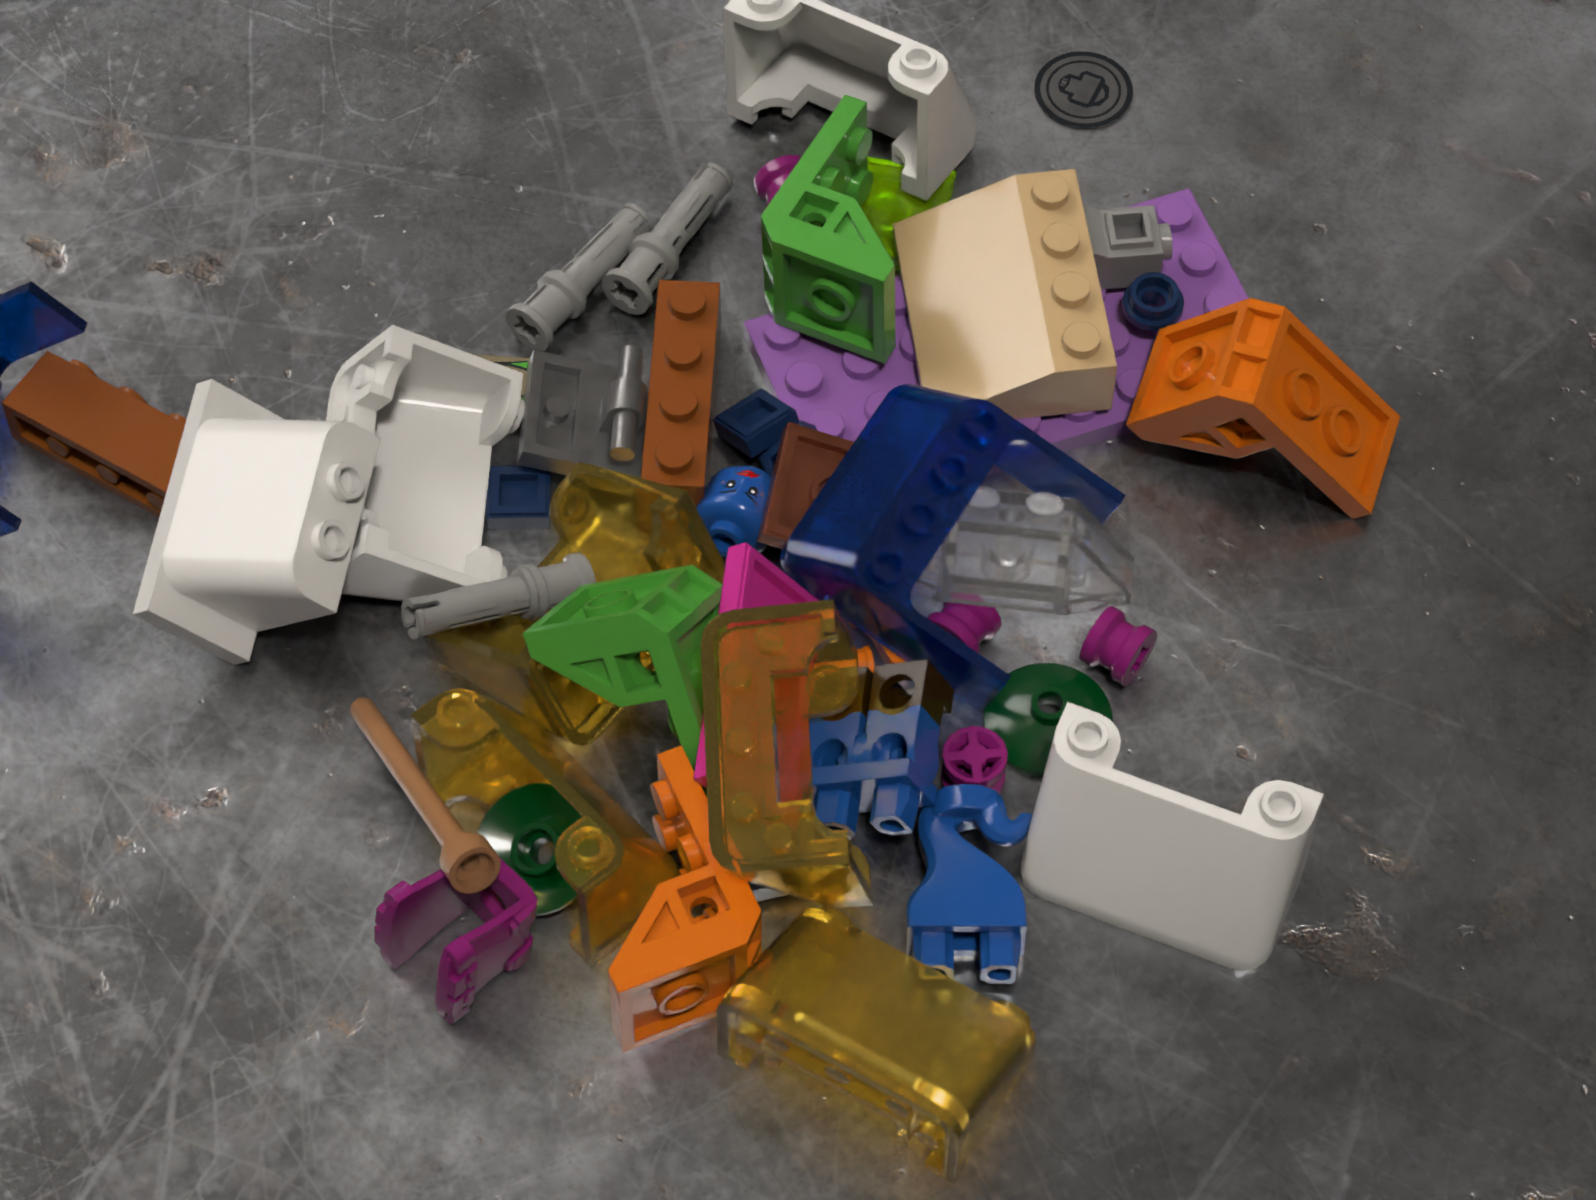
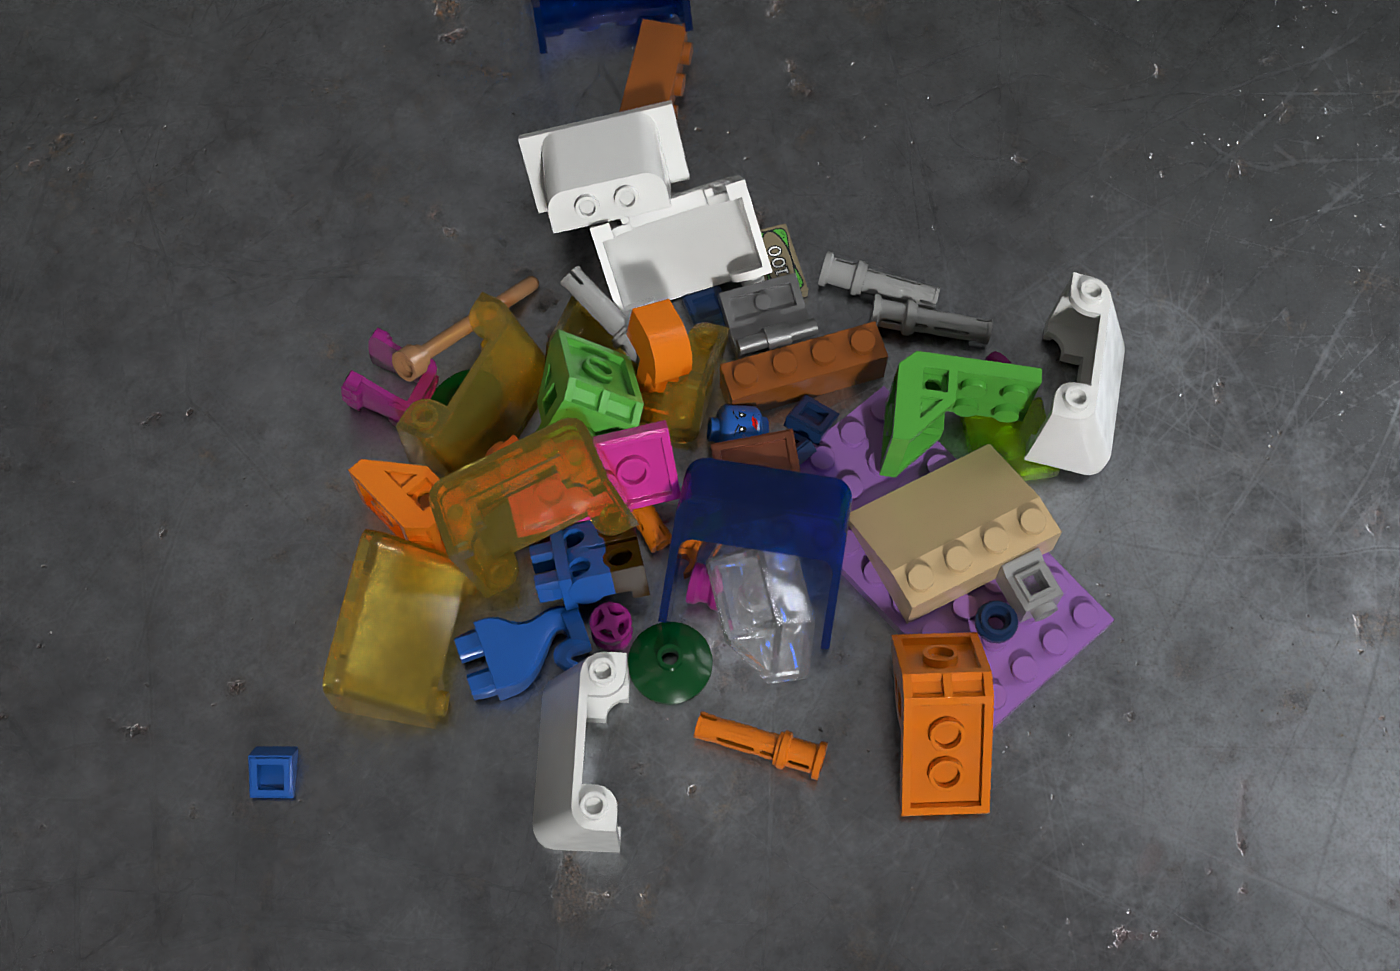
camera: 70 degrees right, 10 degrees up
sticker [1034,51,1133,128] -> none
magenta wheel [1079,606,1157,687] -> none
none -> orange brick [626,299,692,396]
none -> orange pin [694,711,828,780]

